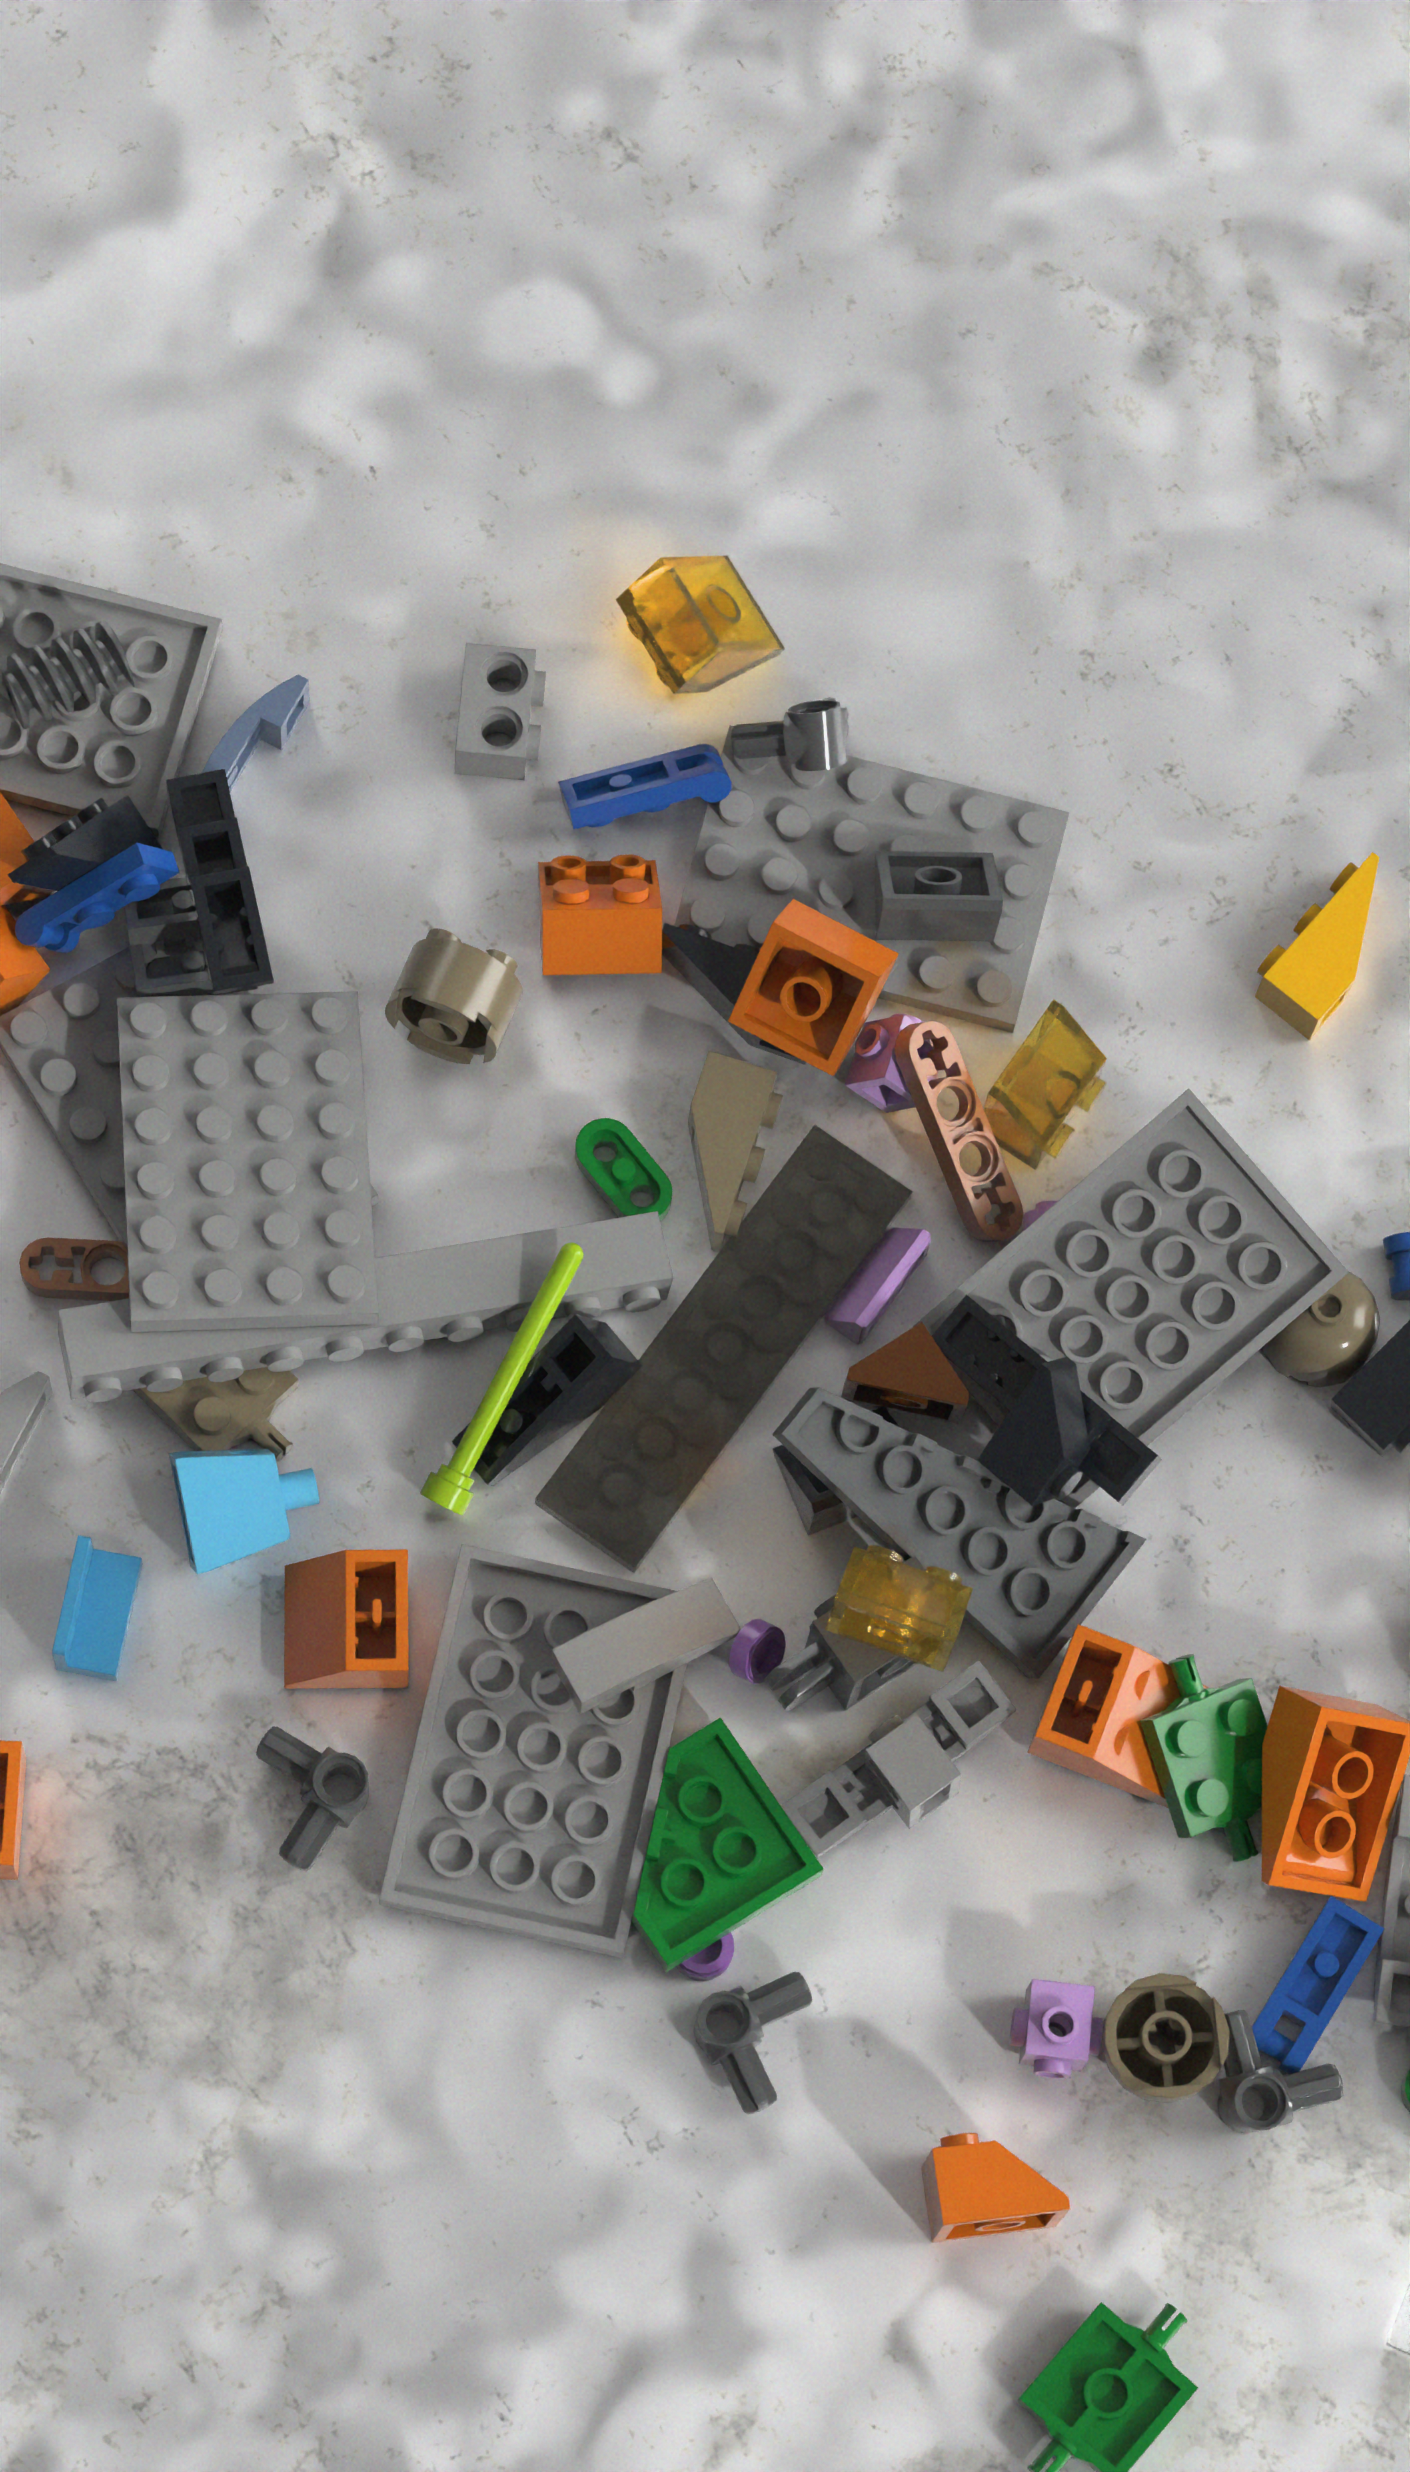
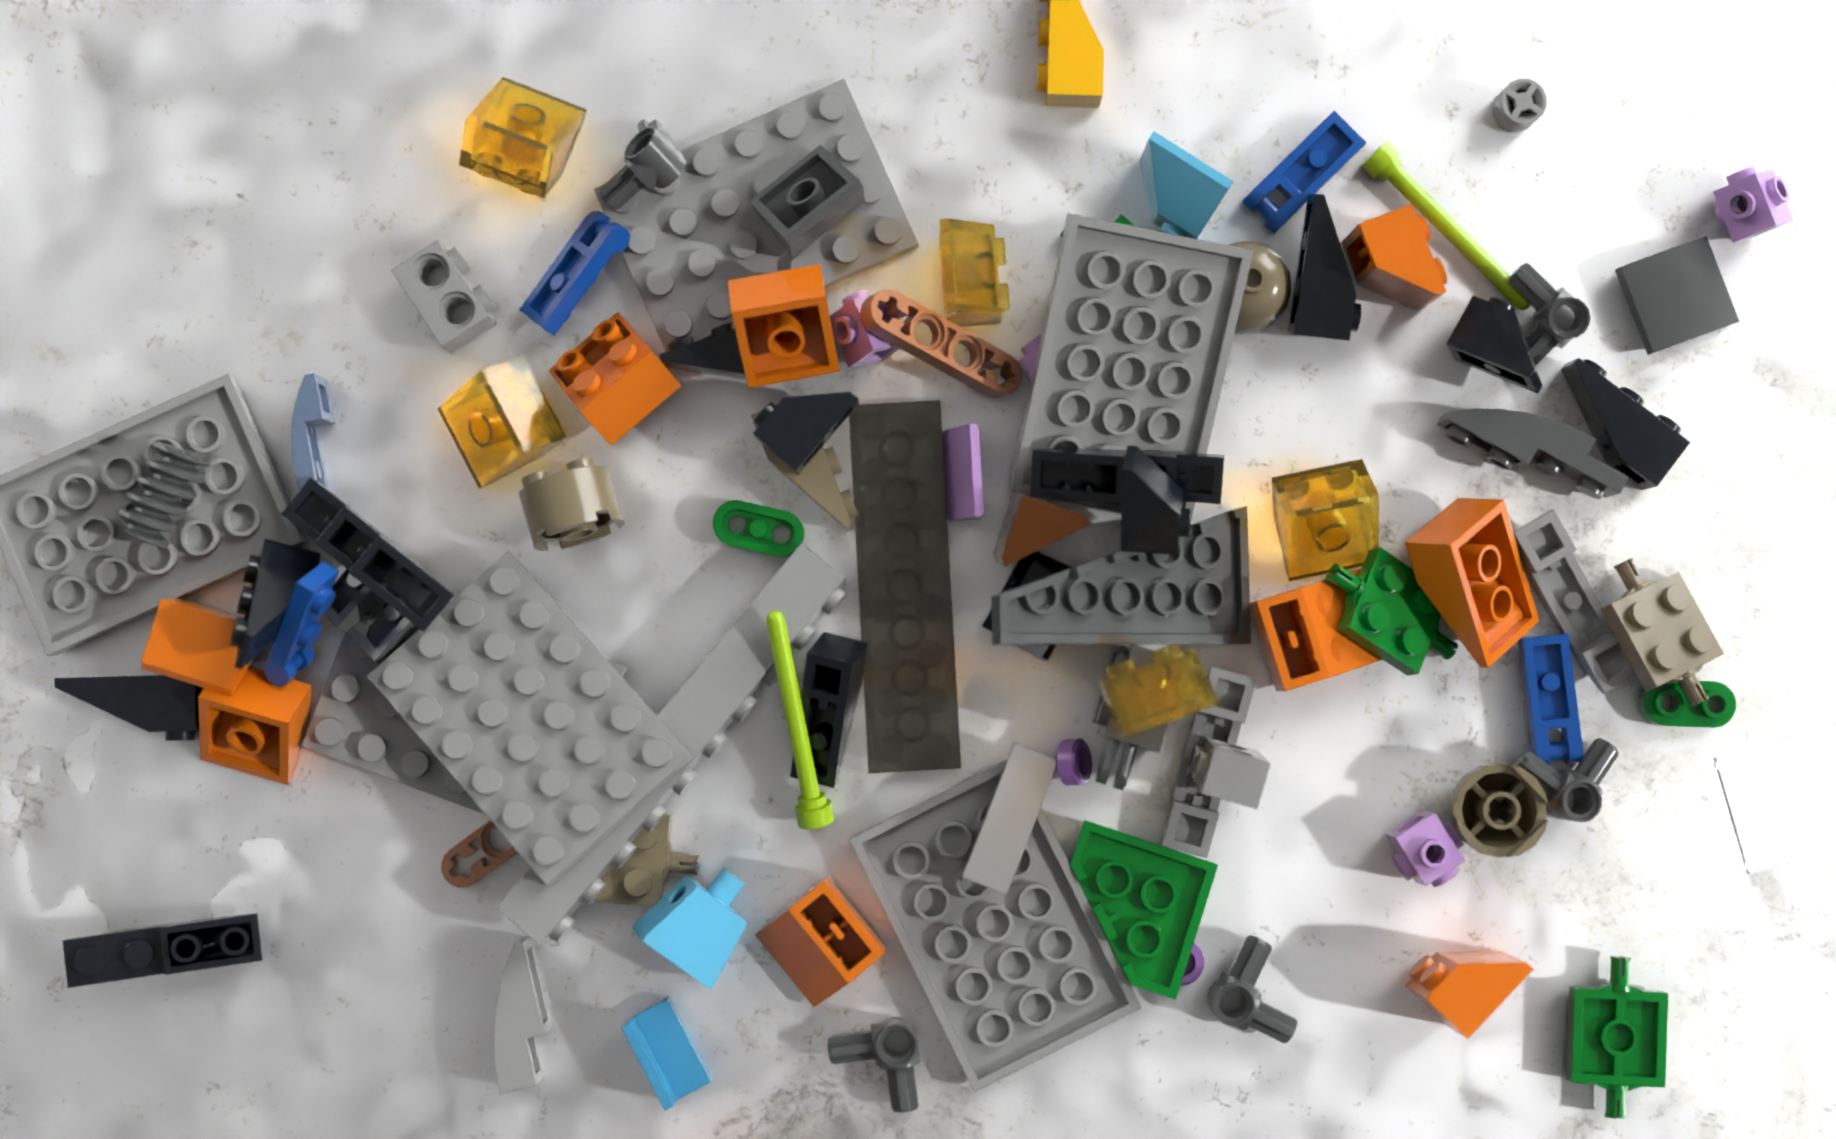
camera: 30 degrees left, 15 degrees up
none -> clear yellow slope [437,357,567,489]
none -> black slope [753,392,859,474]
none -> medium azure slope [1139,131,1234,239]
none -> clear yellow slope [1272,459,1379,581]

